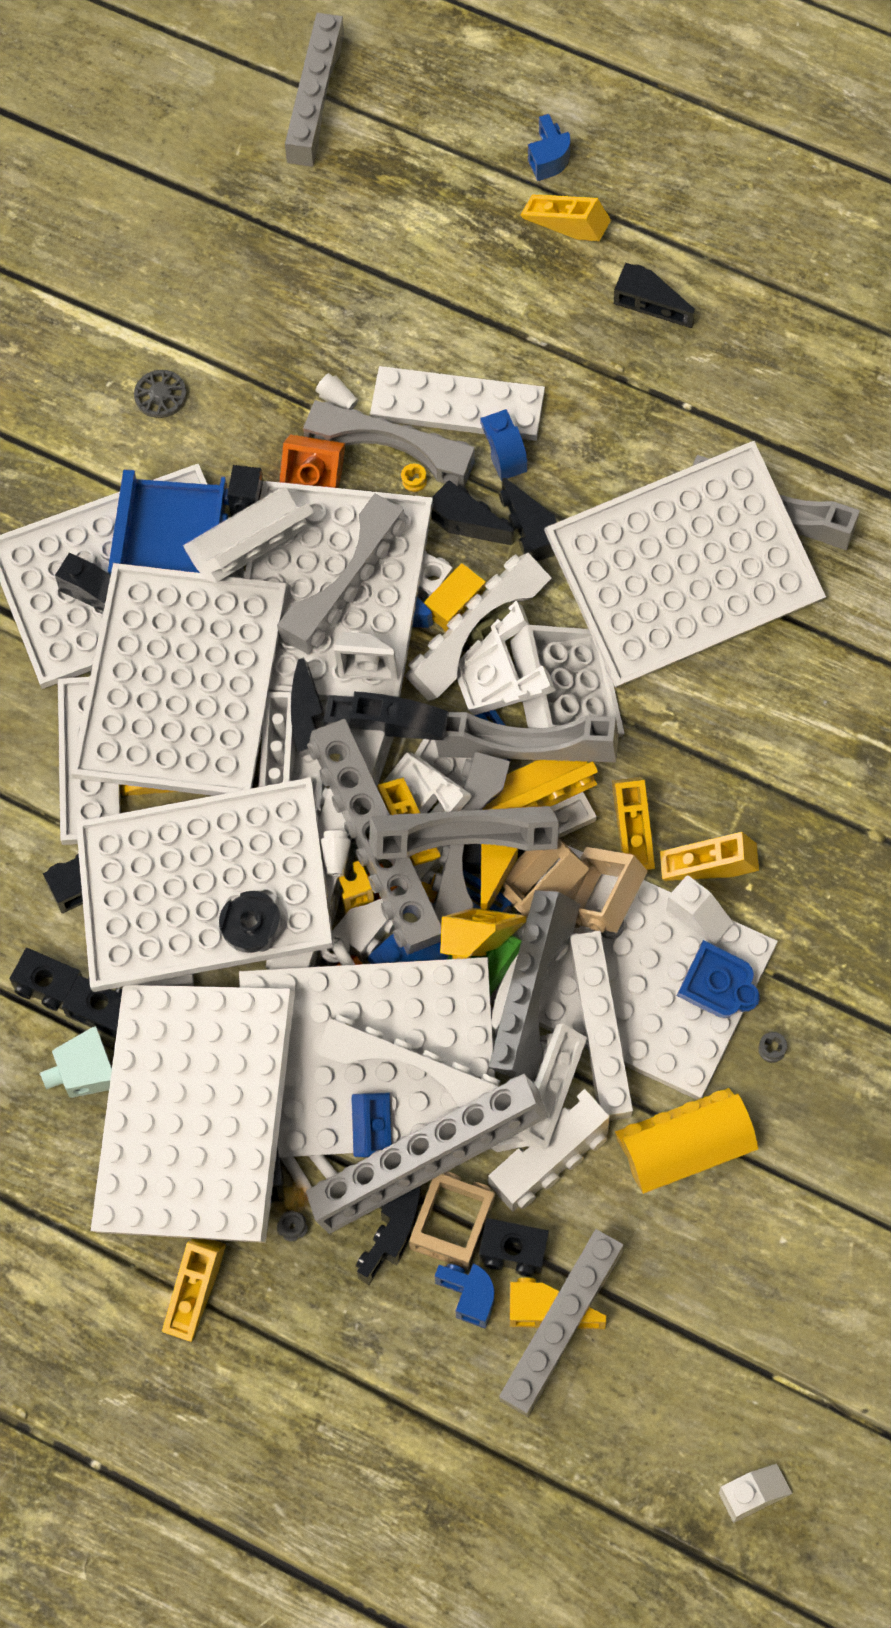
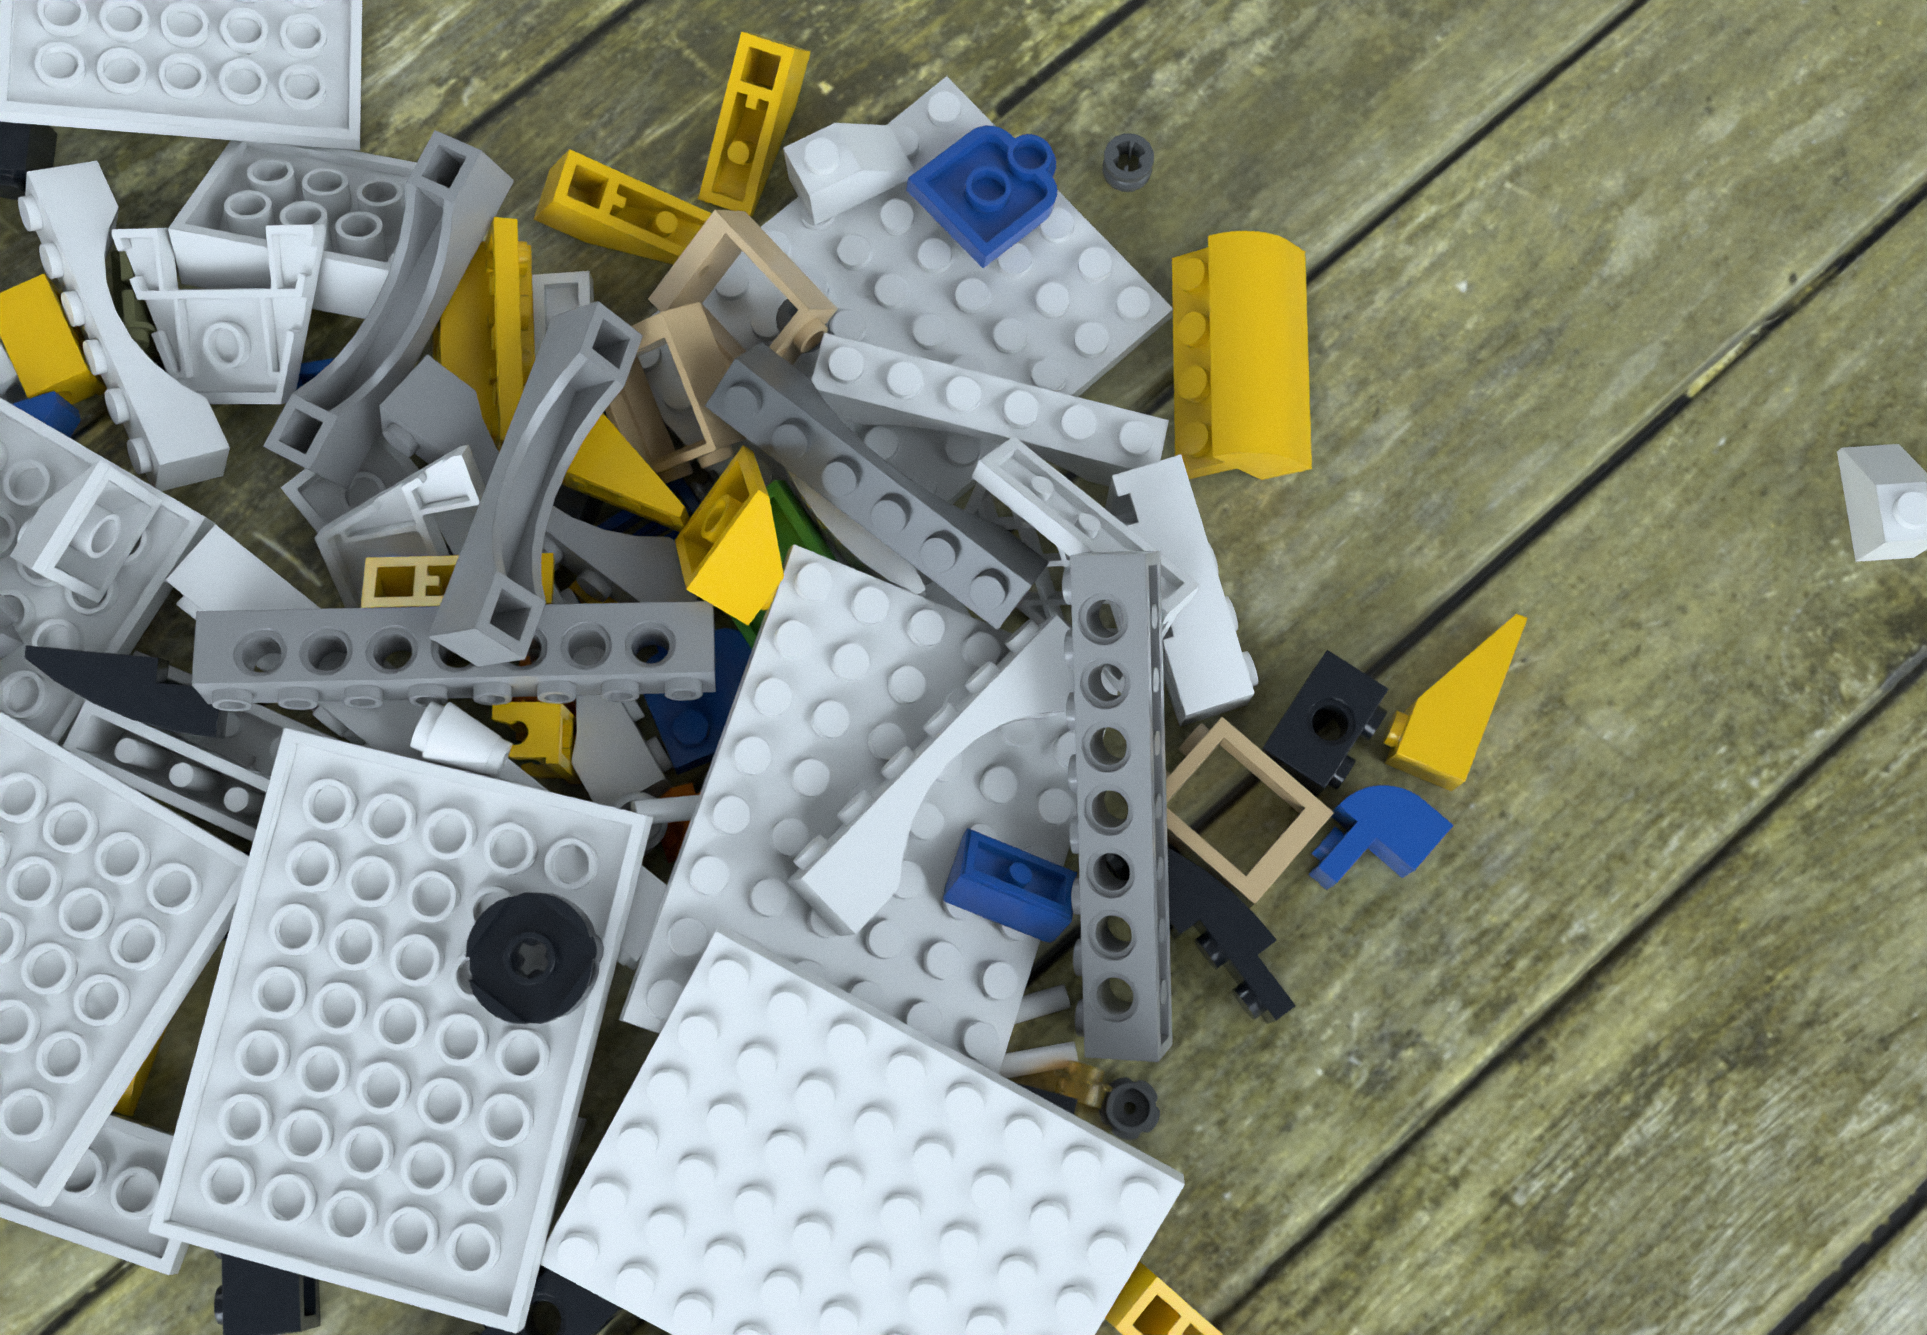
camera: 70 degrees left, 10 degrees up
black slope [323,691,449,741] -> none
light grey arch [499,1229,624,1418] -> none

